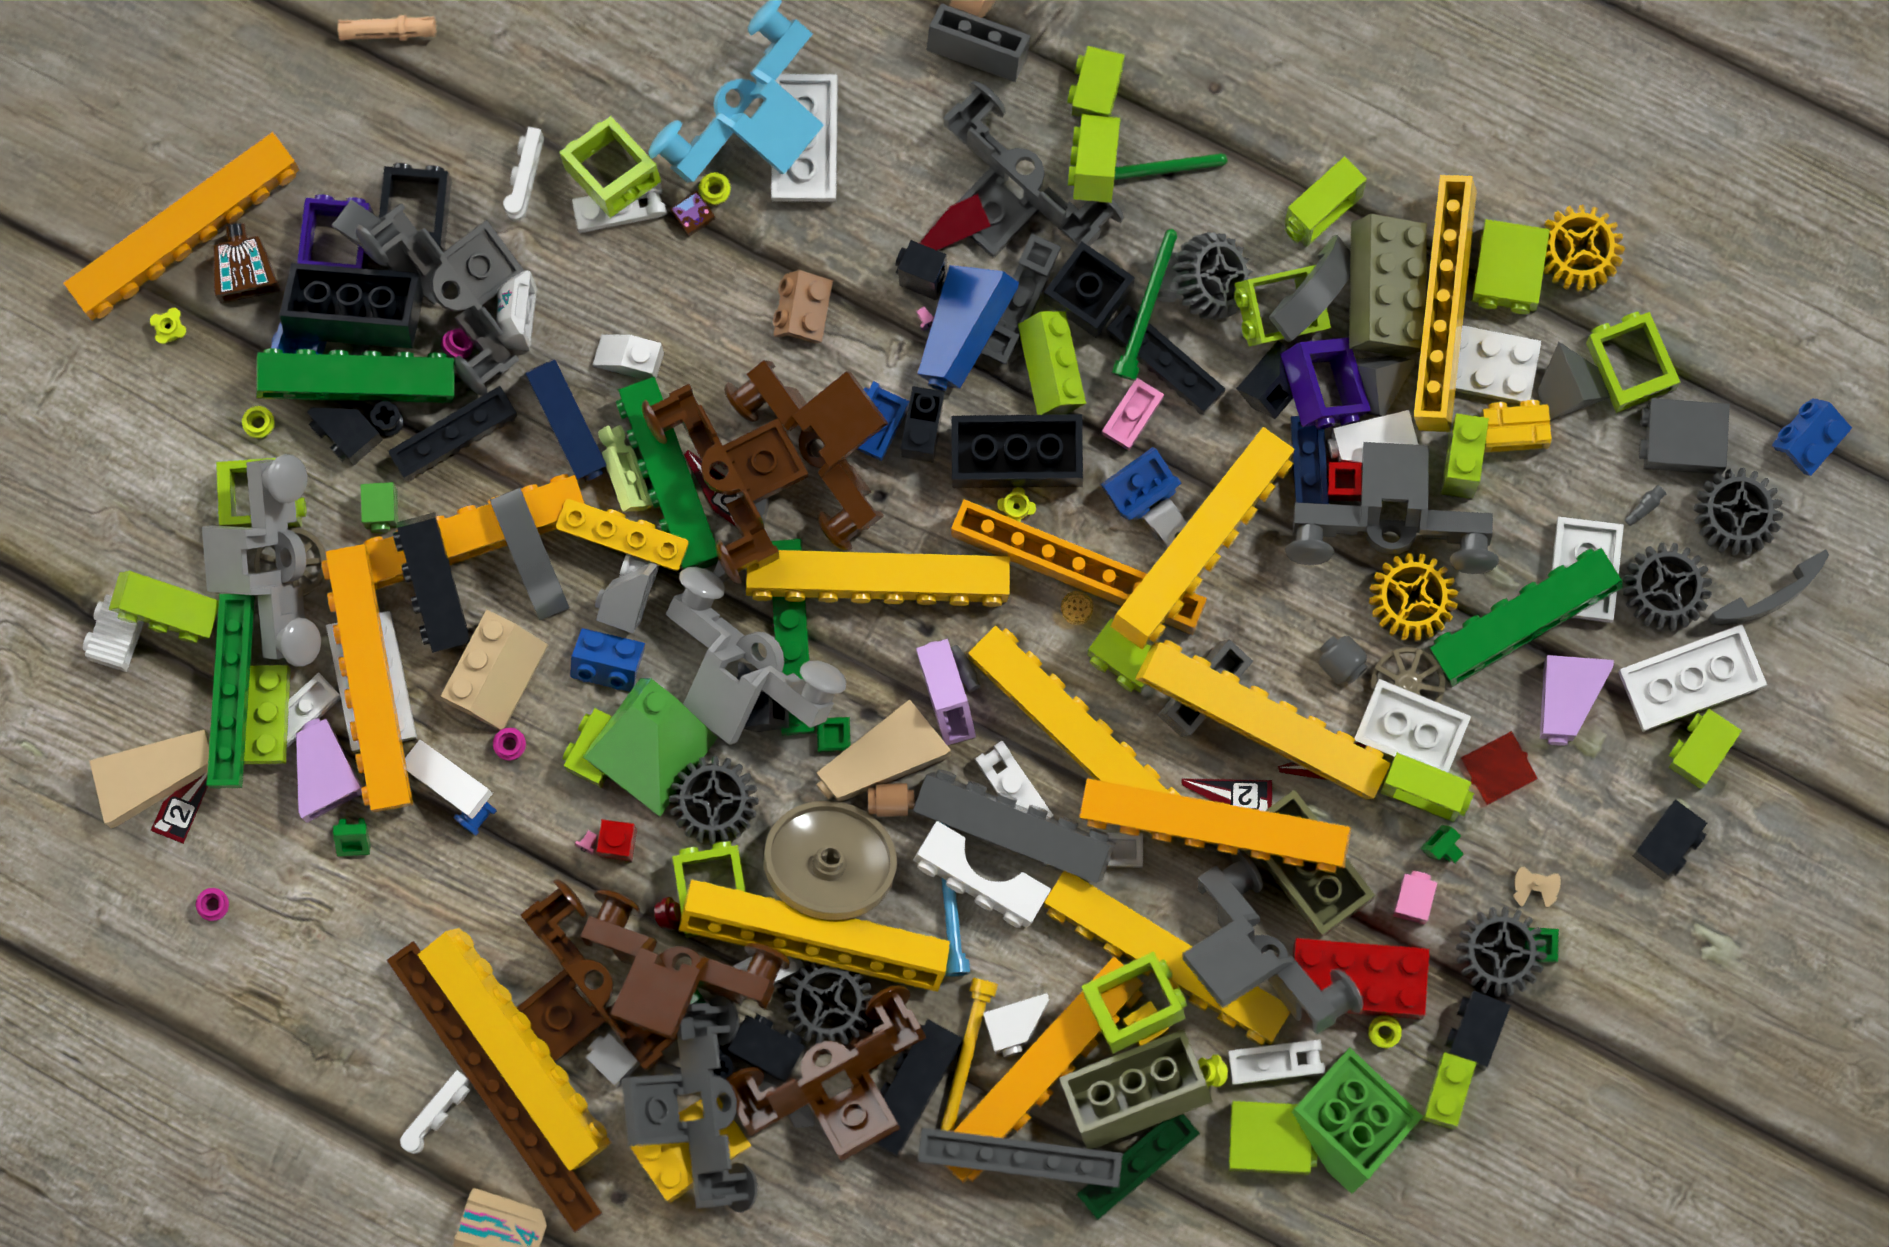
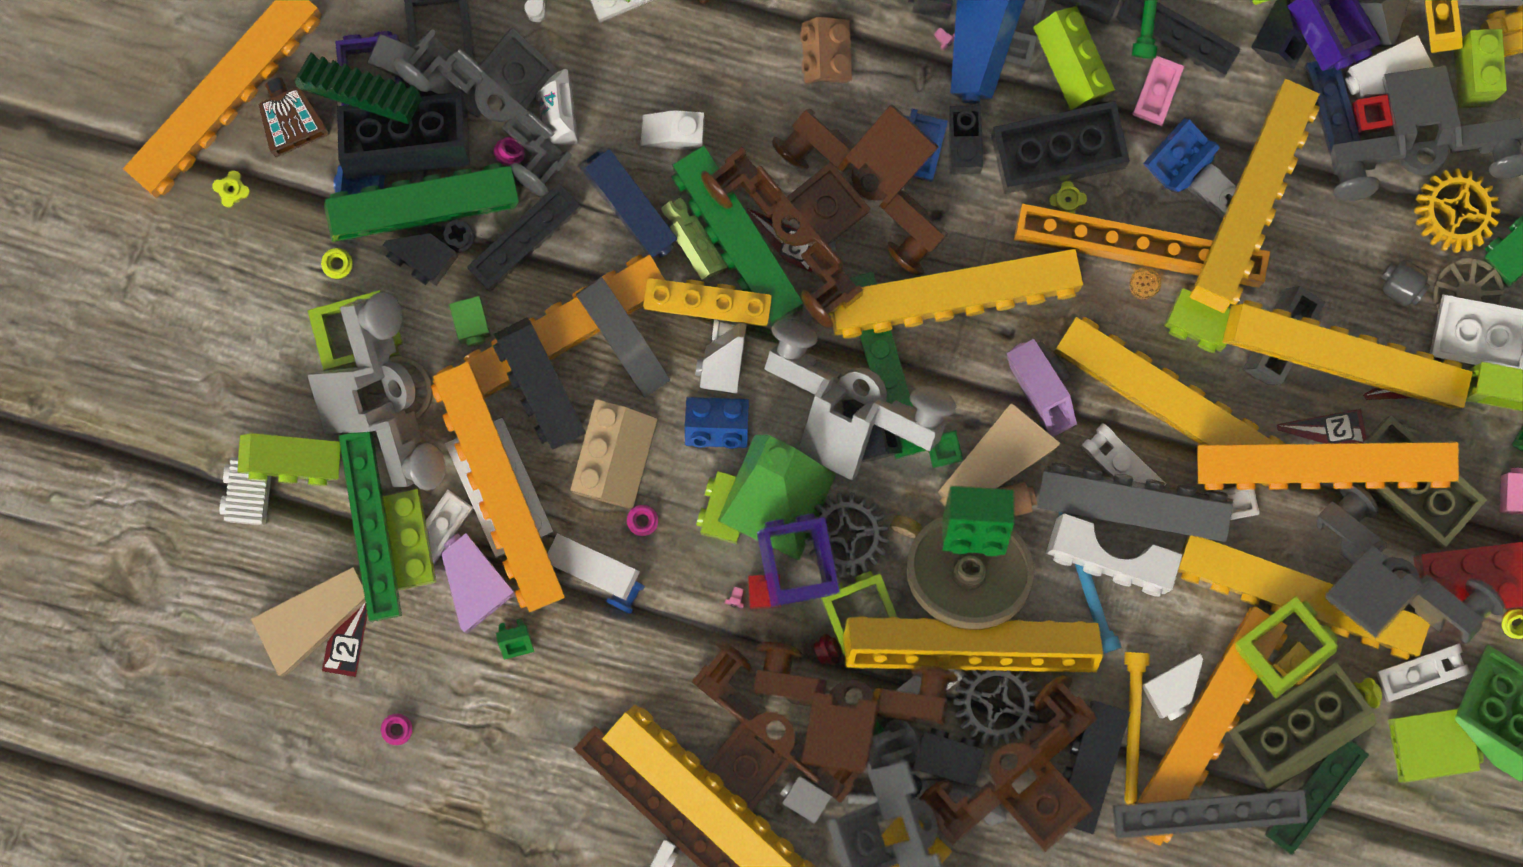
camera: 15 degrees left, 5 degrees up
none -> dark green gear [294,53,422,124]
none -> dark purple window [757,514,840,607]
none -> clear yellow tile [889,515,923,539]
none -> green brick [942,486,1014,556]

